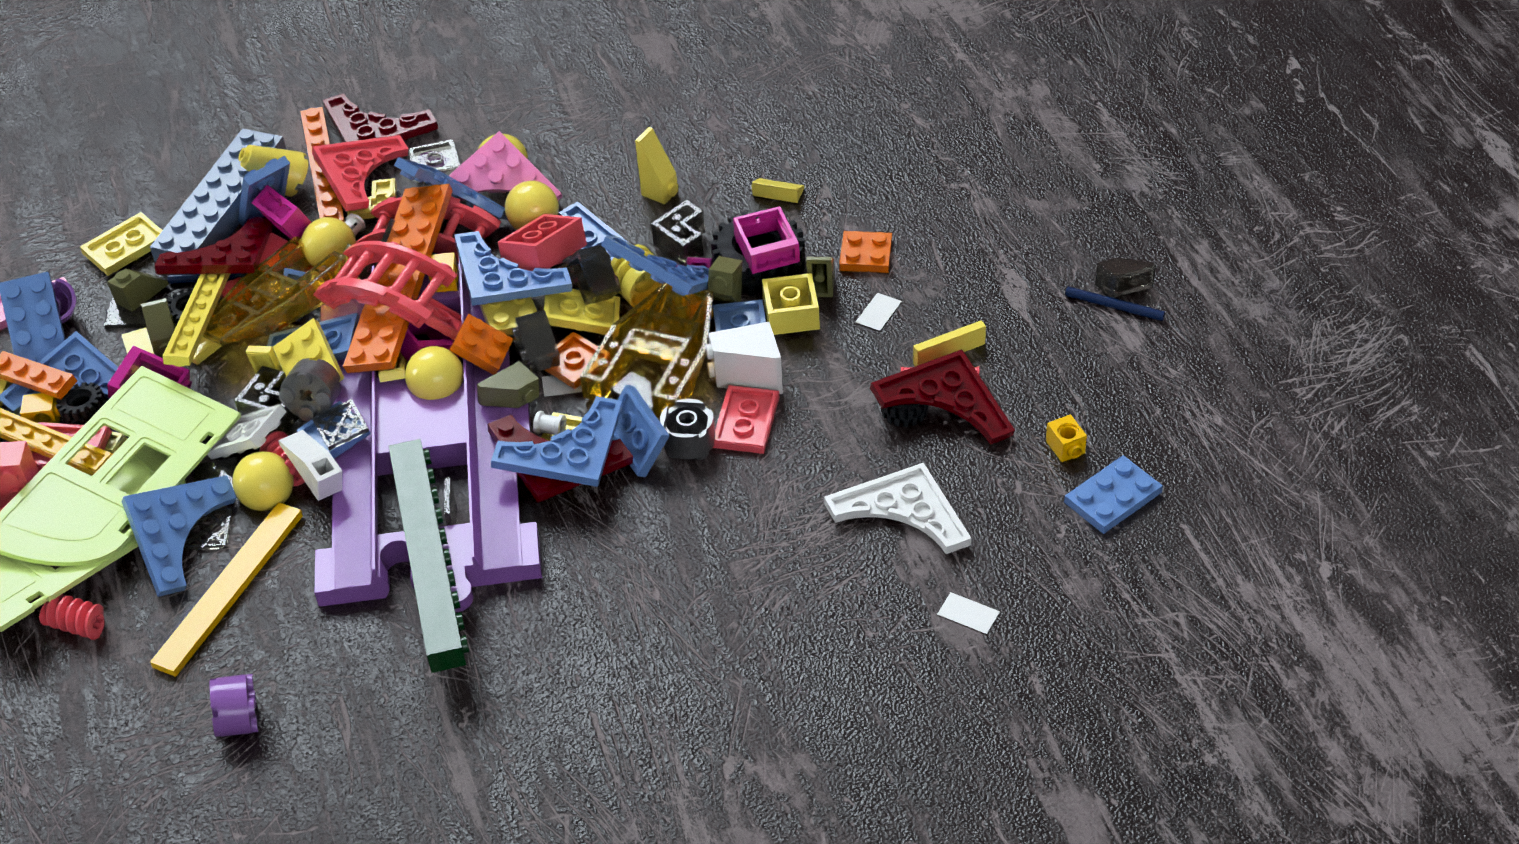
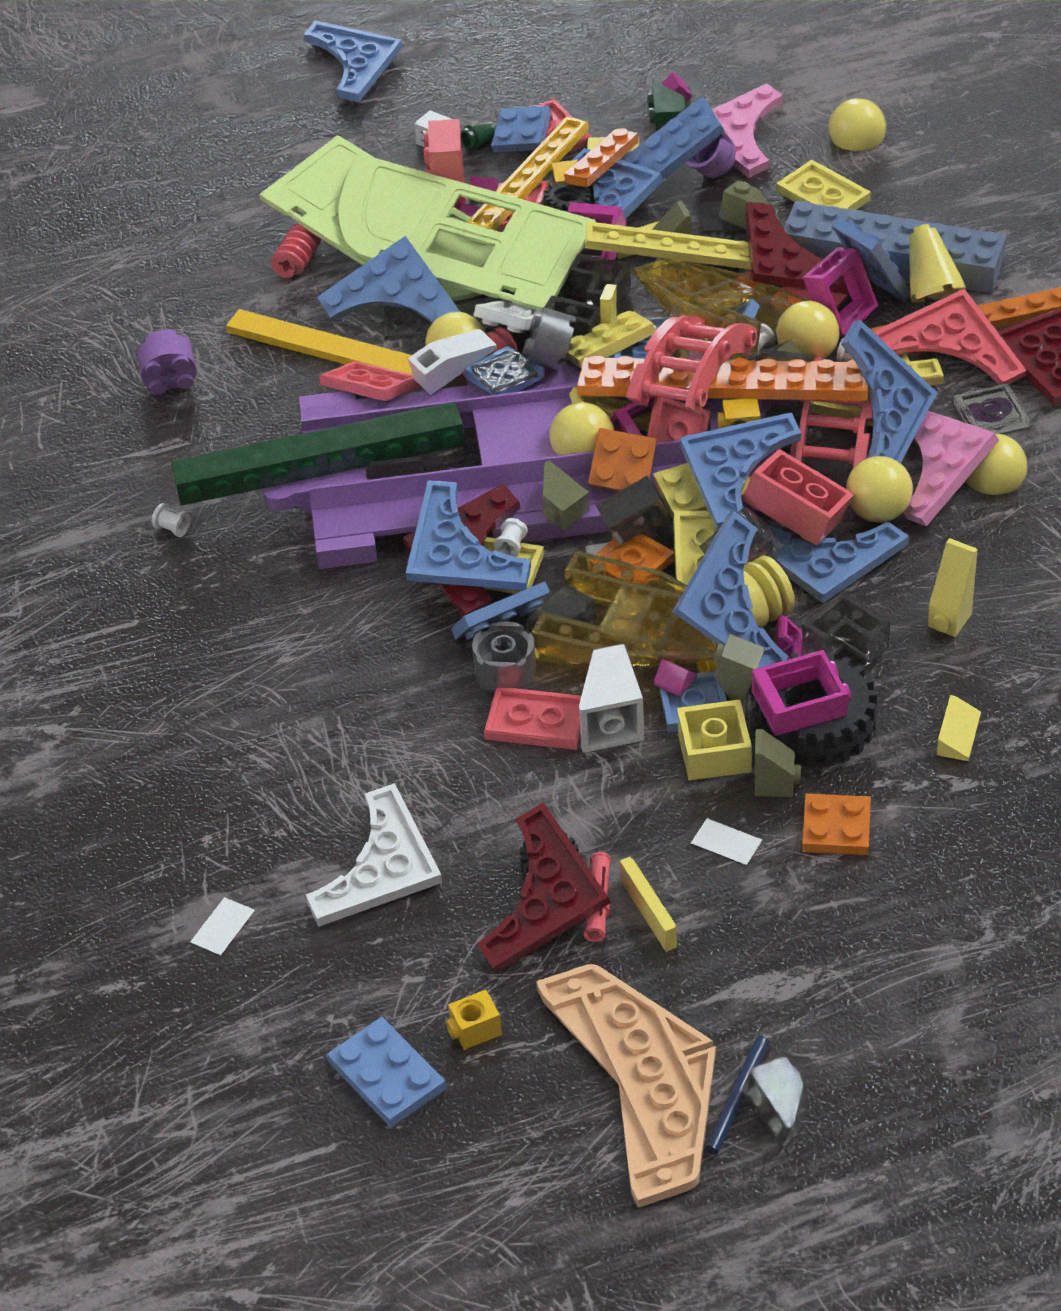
camera: 90 degrees right, 0 degrees up
none -> white bush [152,503,191,537]
none -> coral tile [320,361,420,401]
none -> light nougat wing [536,964,716,1208]
none -> clear smoke brick [570,254,631,319]
none -> dark pink slope [654,659,697,697]
none -> light yellow piece [828,98,886,151]

